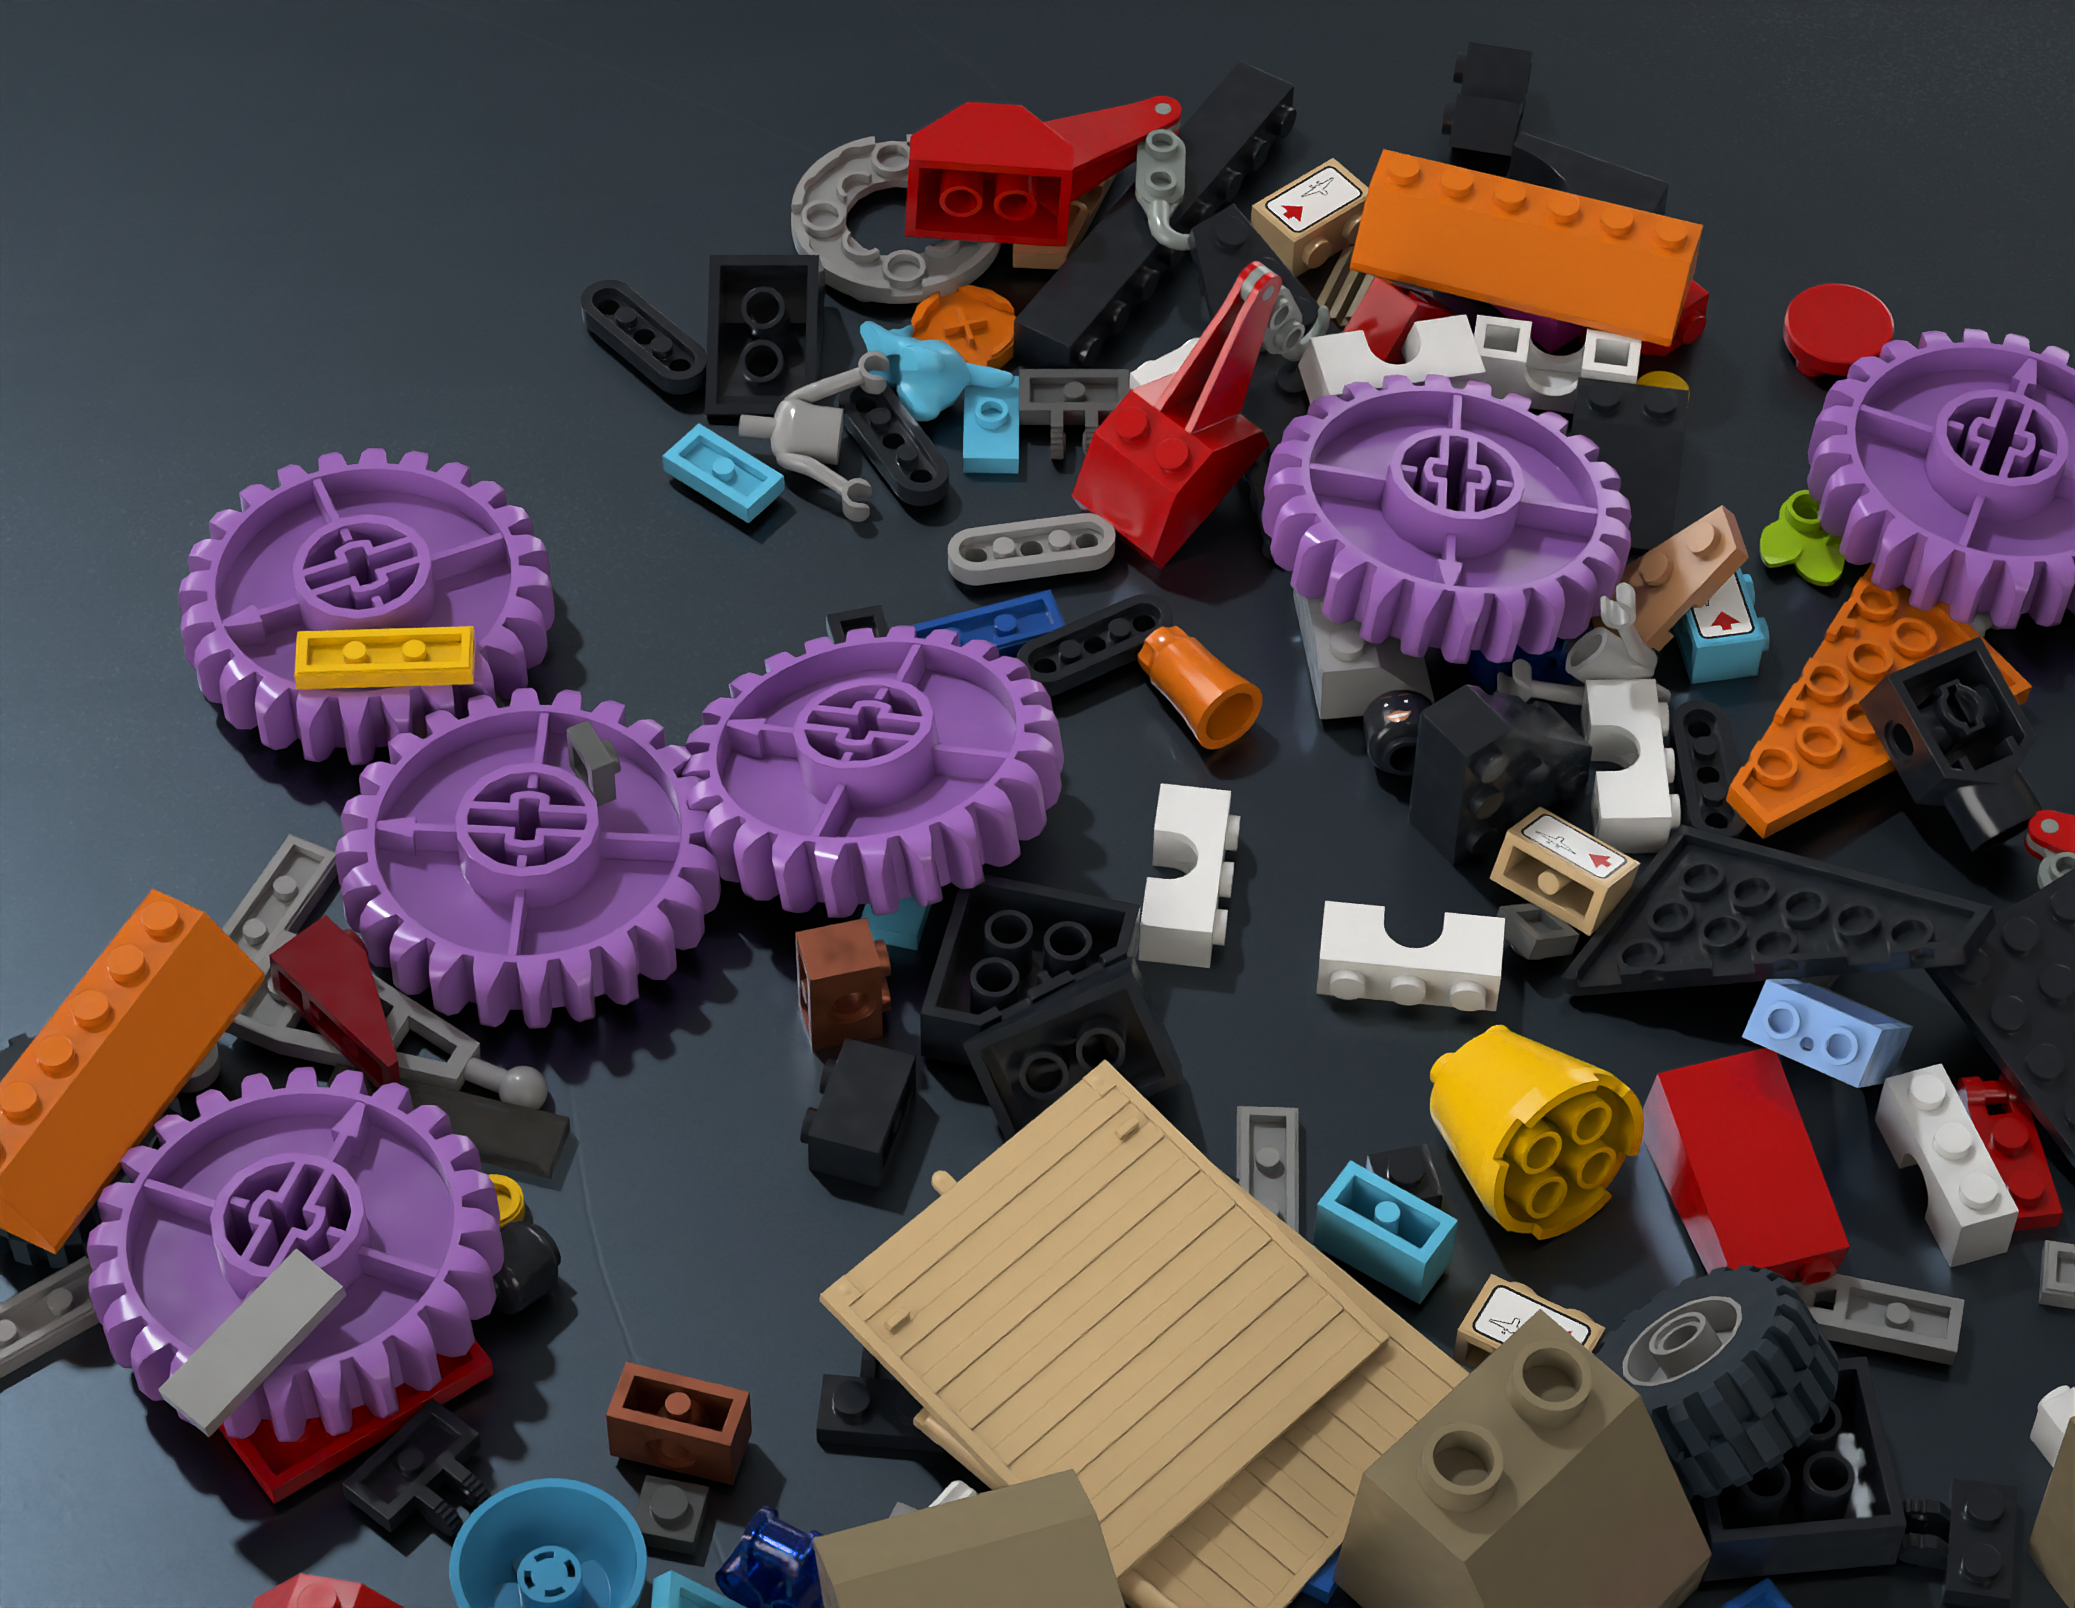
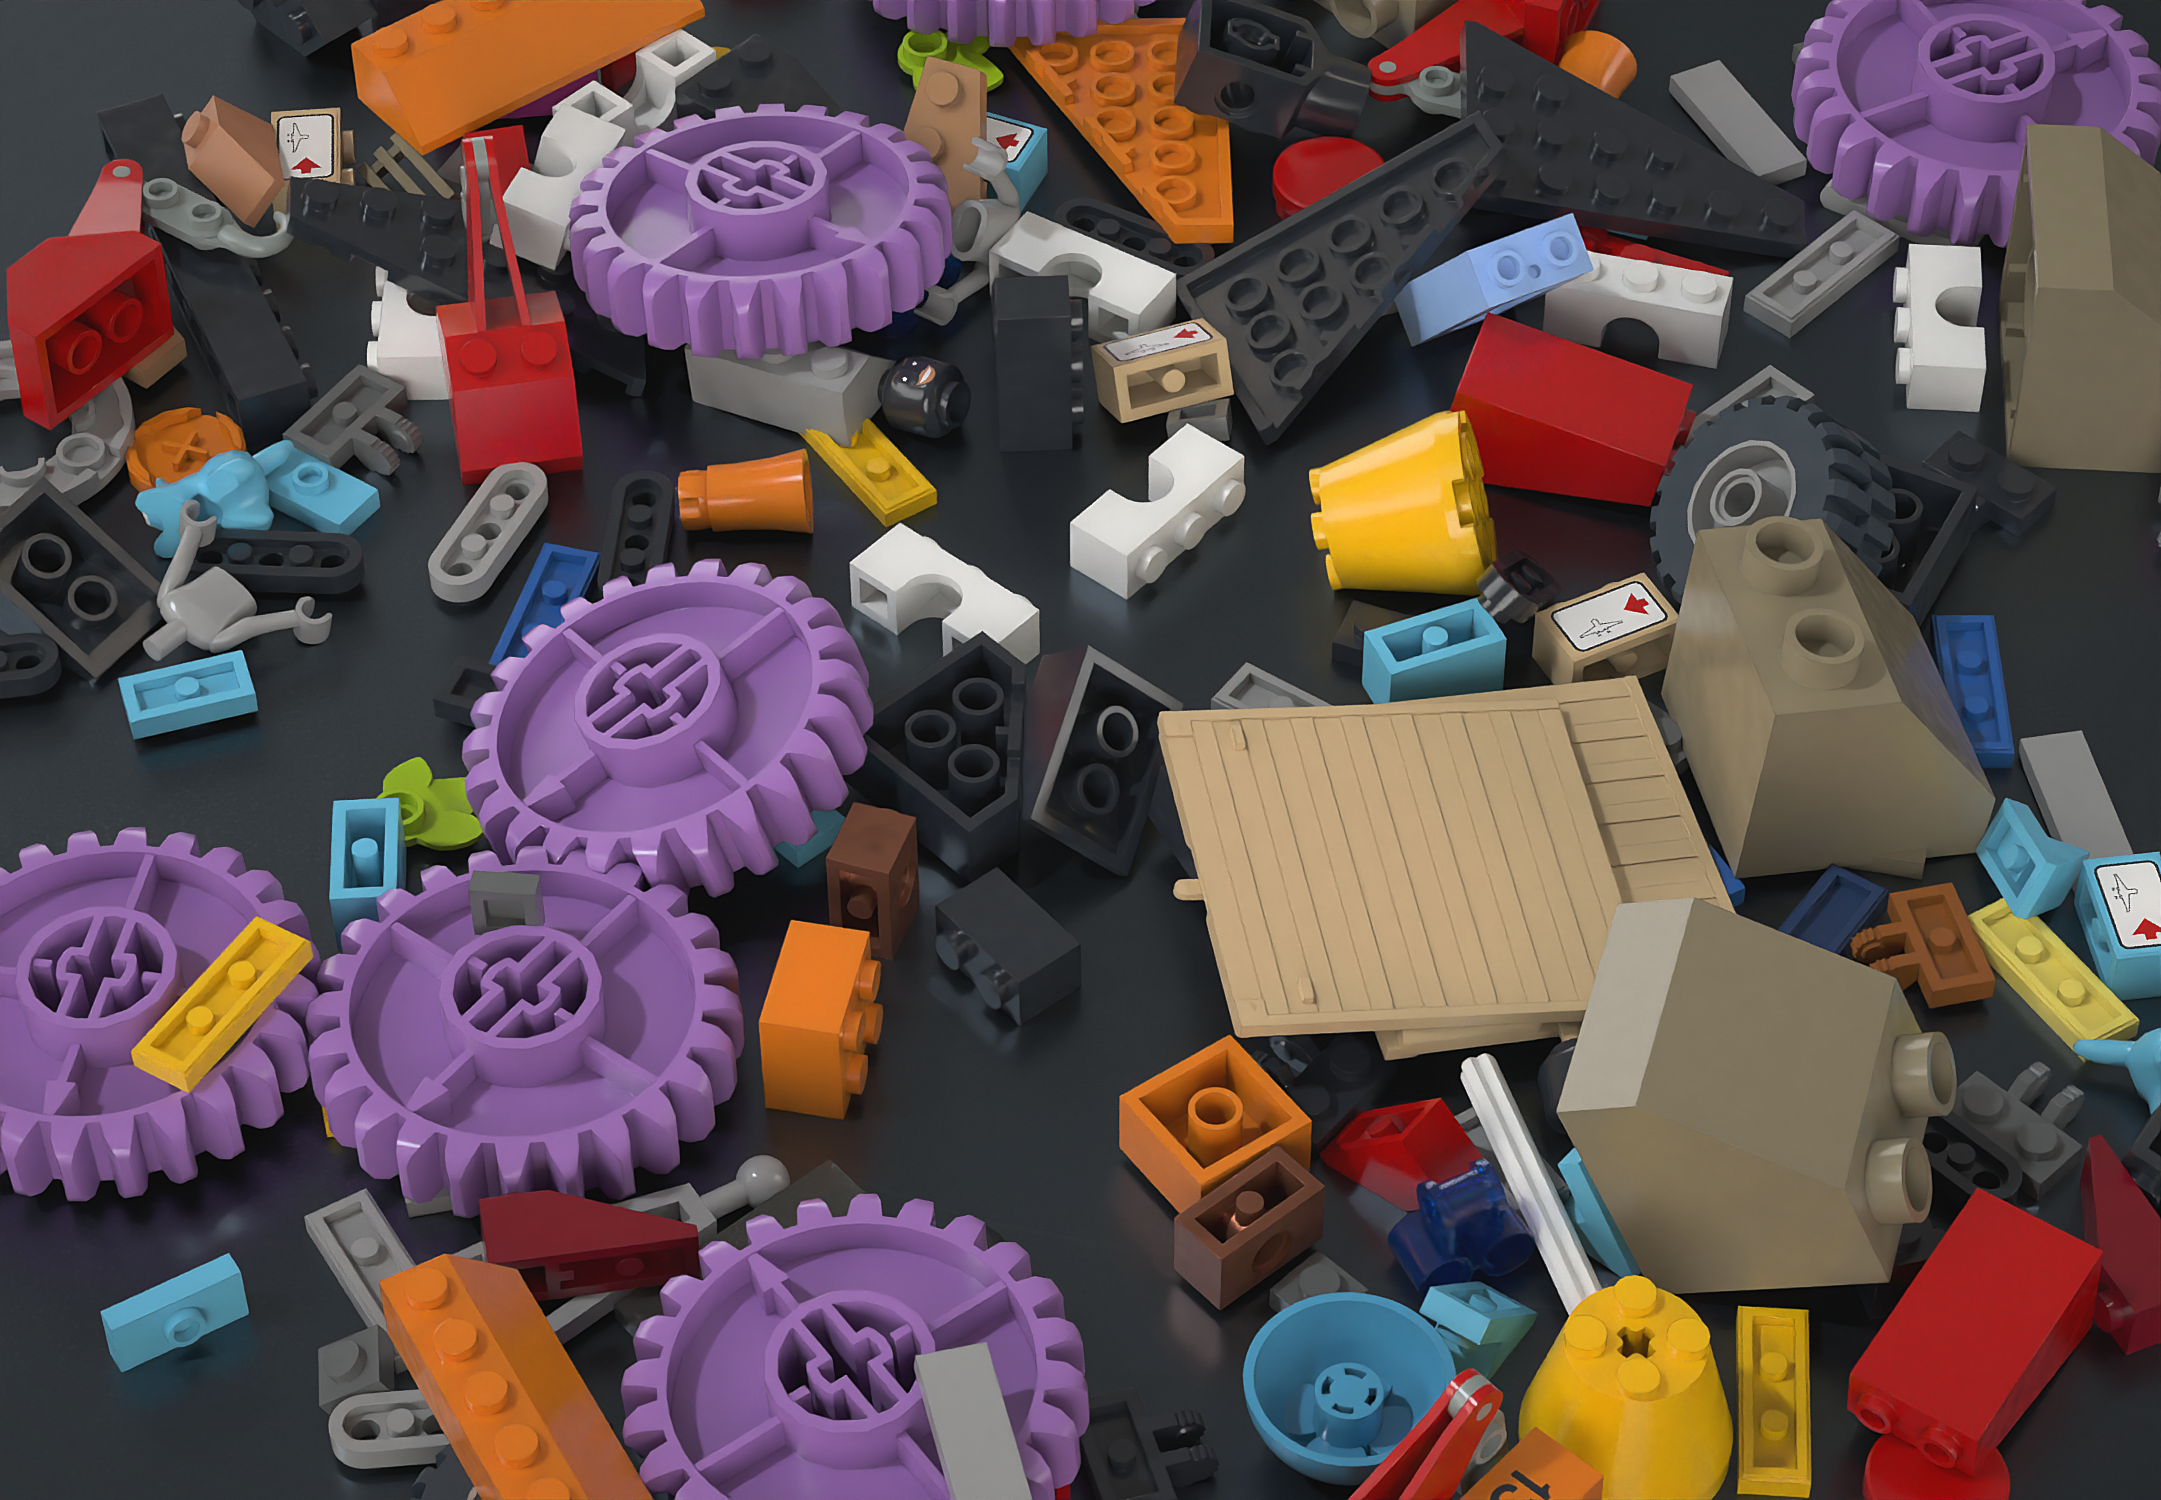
camera: 55 degrees left, 5 degrees down
none -> medium azure plate [100,1253,249,1372]
none -> nougat slope [182,95,285,228]
none -> medium azure brick [329,797,407,951]
none -> lime plate [376,757,485,851]
none -> orange brick [759,920,883,1120]
none -> yellow tile [799,418,937,527]
none -> orange brick [1119,1035,1312,1214]
none -> red tile [1273,136,1385,220]
none -> red slope [1319,1098,1486,1211]
none -> black plate [1476,549,1562,624]

